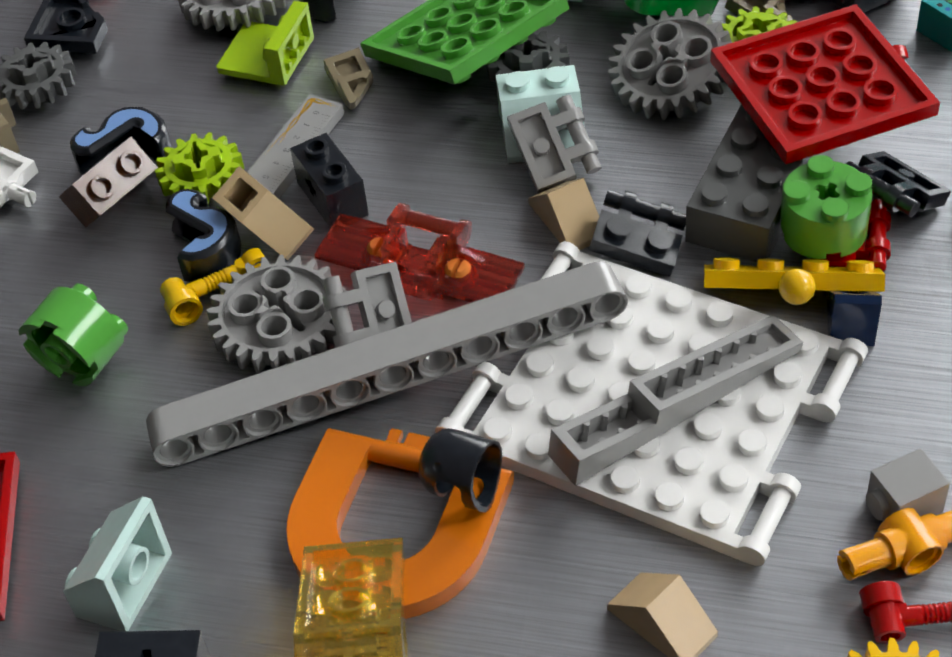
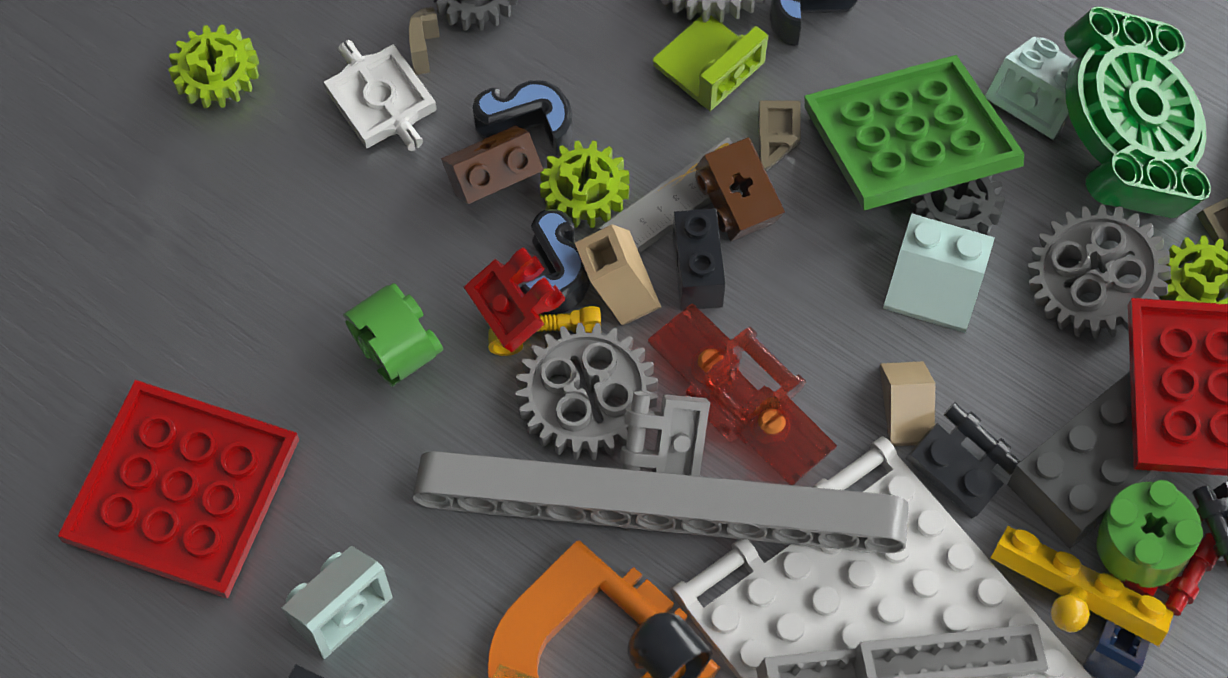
camera: 20 degrees right, 15 degrees up
light grey plate [507,95,602,194] -> none
none -> red plate [463,247,566,352]
none -> reddish brown brick [695,137,785,242]

